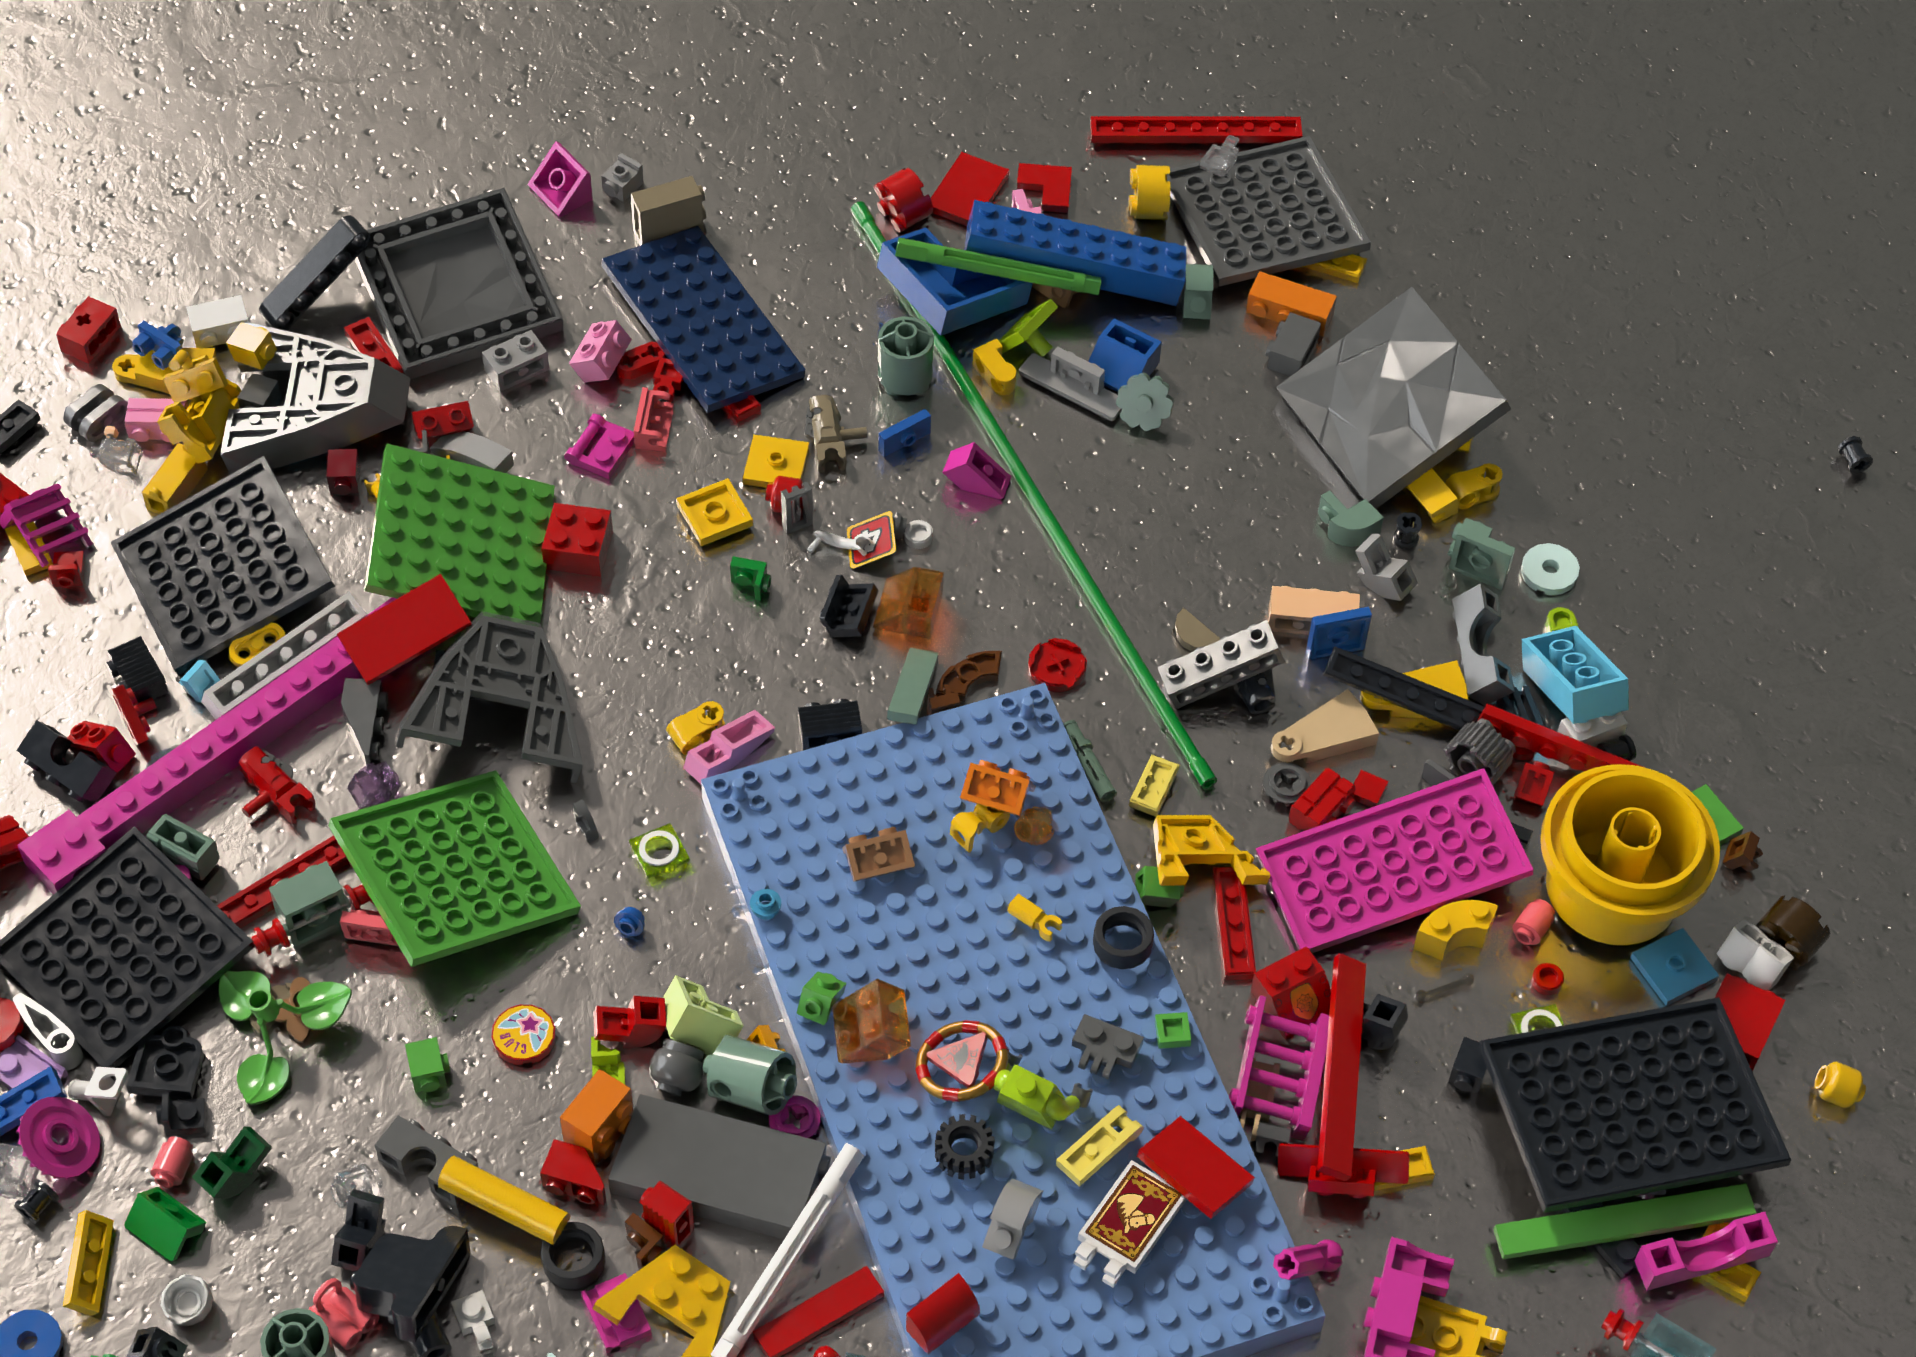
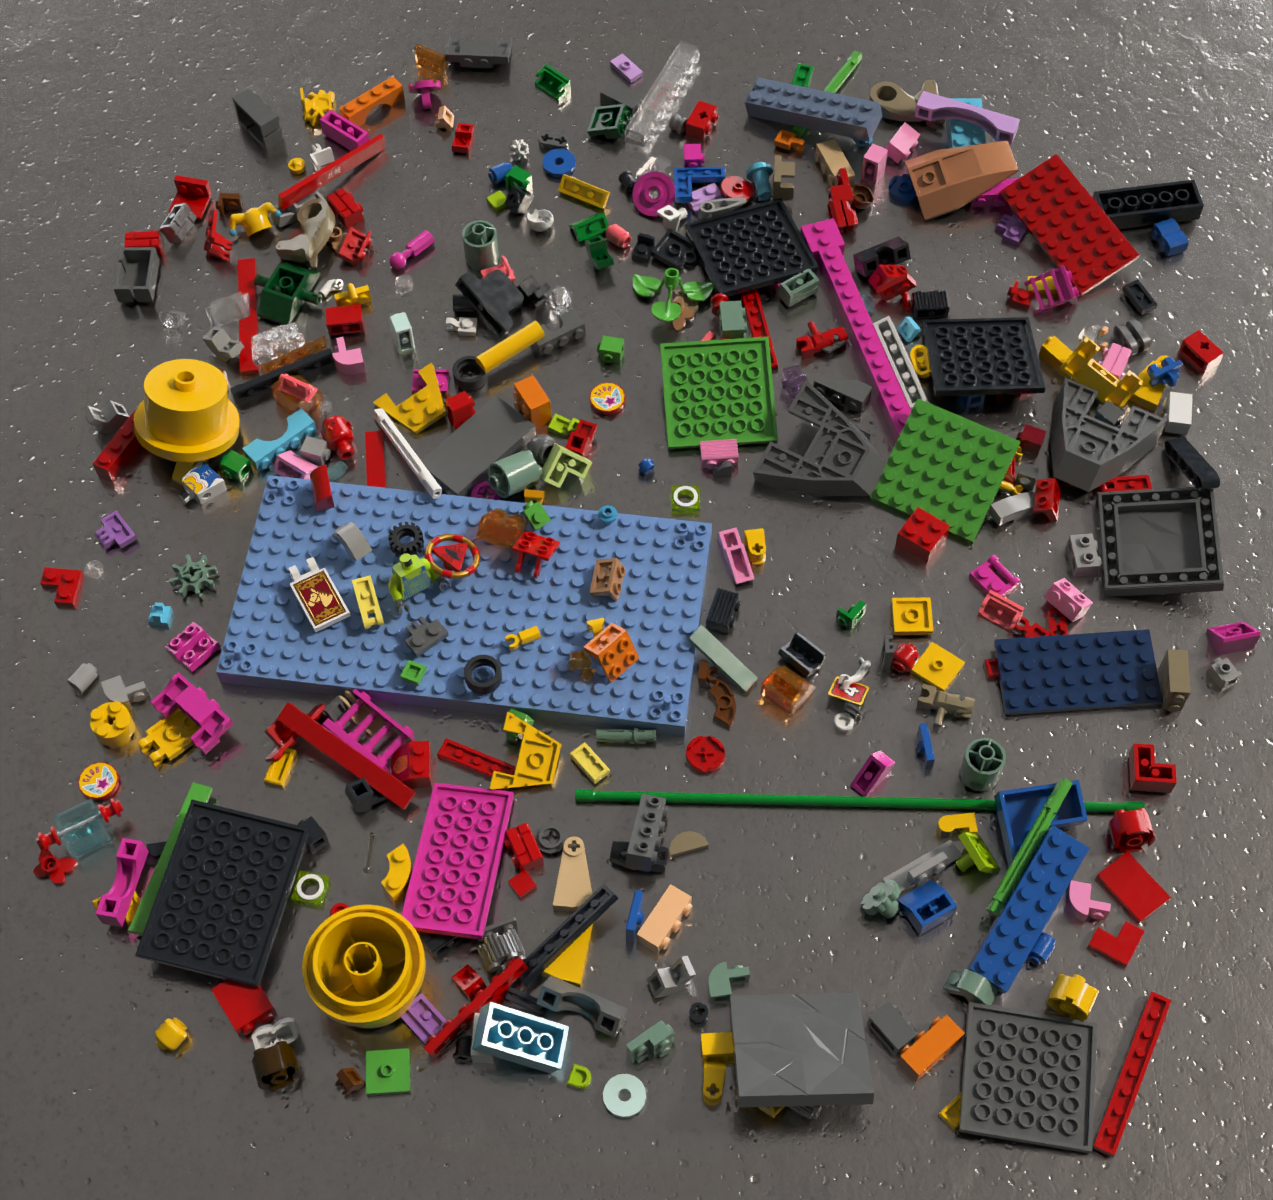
camera: 120 degrees right, 5 degrees up
yellow plate [162,350,228,403] -> none
yellow brick [226,322,277,370] -> none
red tile [337,574,472,685] -> none
red slope [540,1139,606,1205] -> none
red tile [1136,1116,1255,1219] -> none
clear plate [1200,135,1239,177] -> none
dark pink piece [1273,1239,1344,1280] -> none
dark azure plate [1630,928,1719,1006] -> none
none -> red plate [512,531,560,579]
none -> bright pink brick [700,439,739,469]
none -> red brick [1129,743,1177,793]

